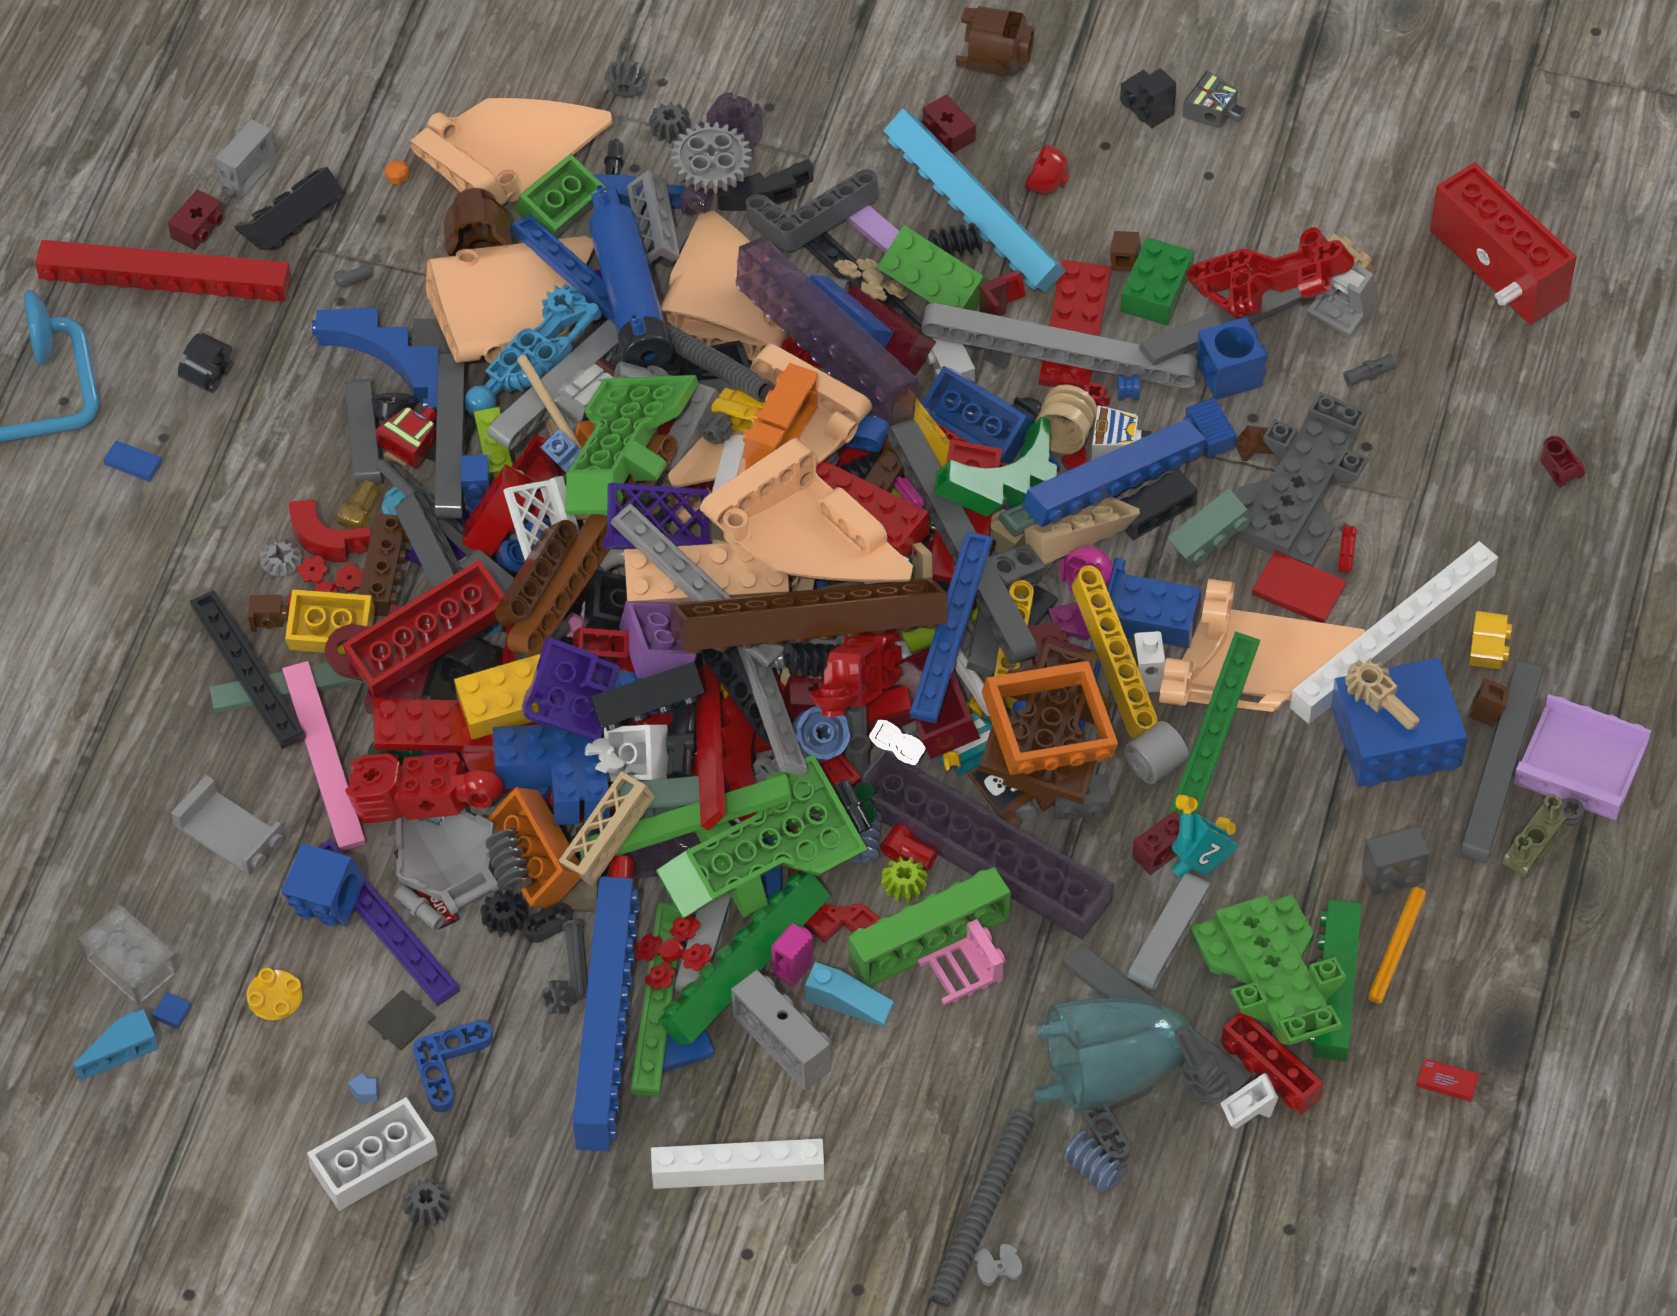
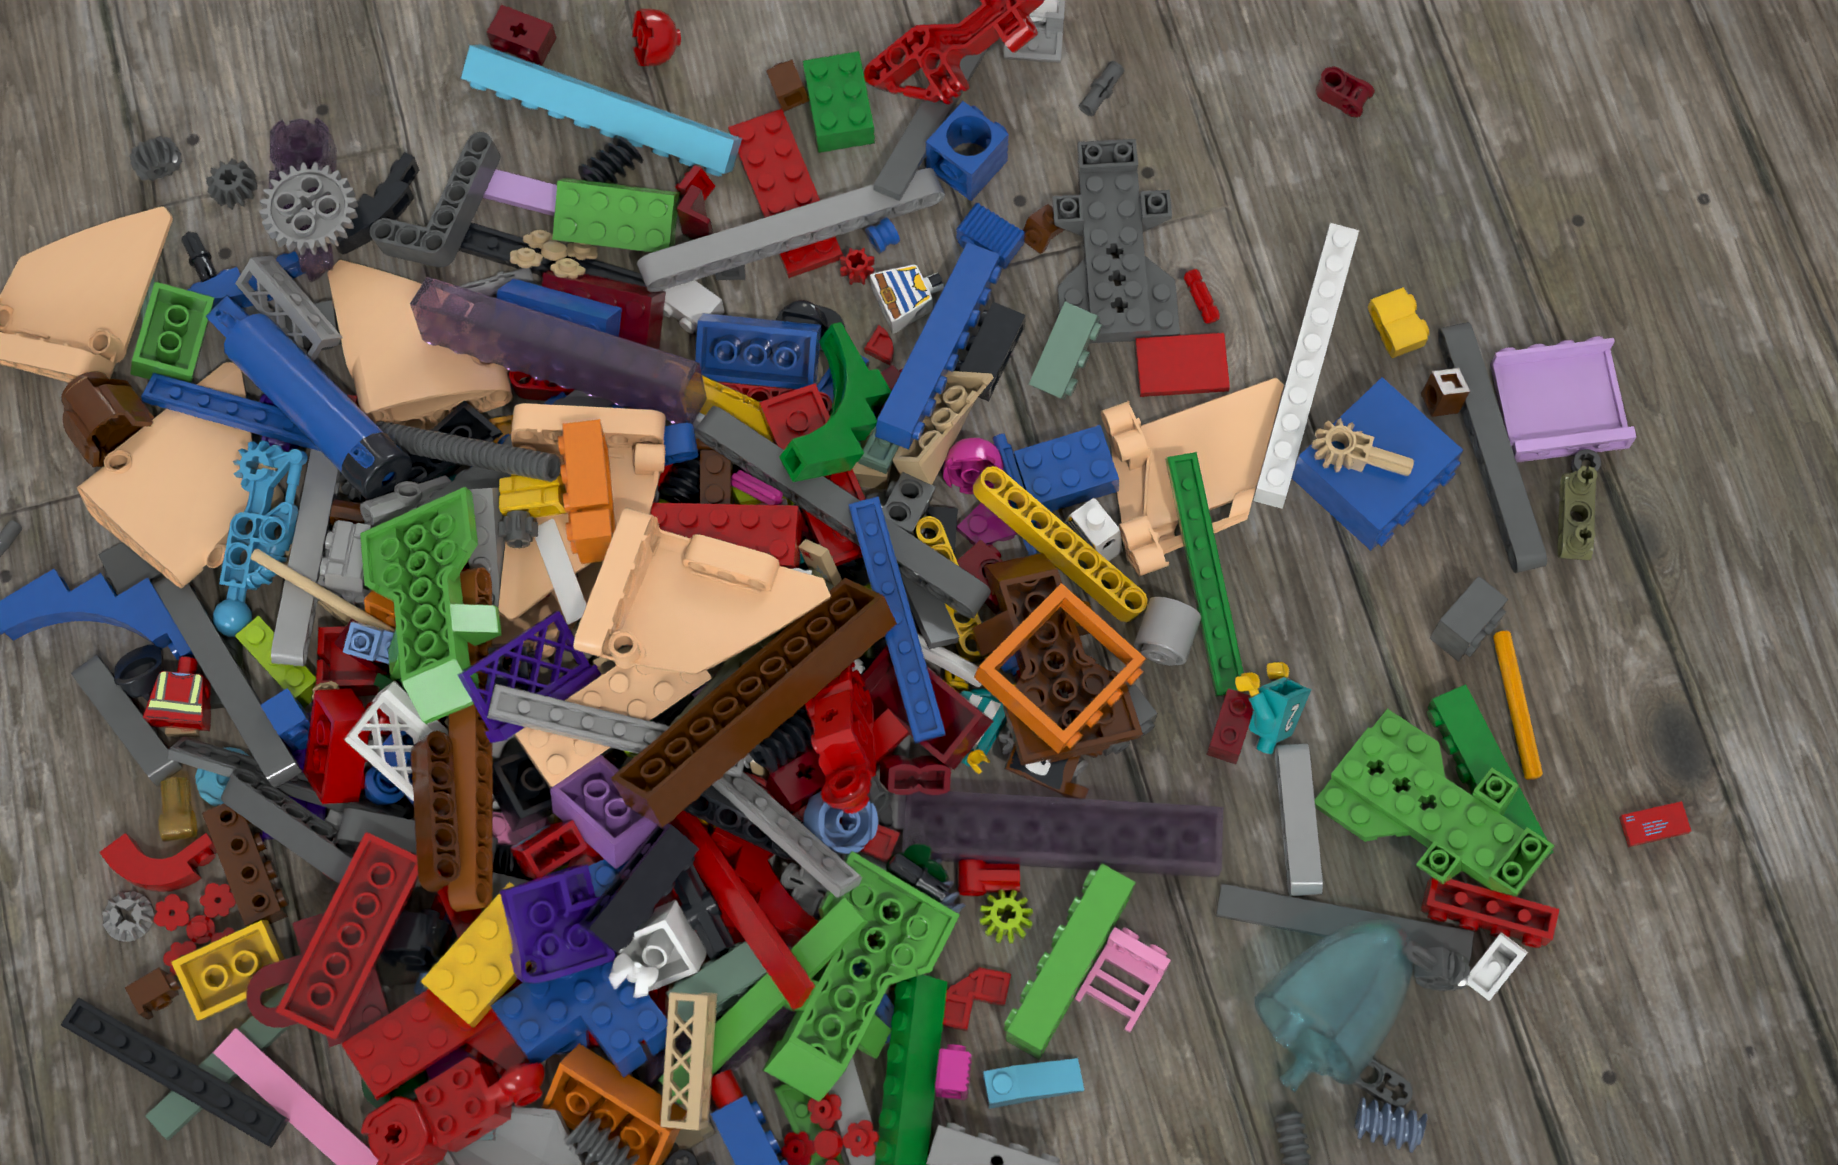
camera: 30 degrees left, 15 degrees up
tan wheel [1035,385,1097,454] -> none

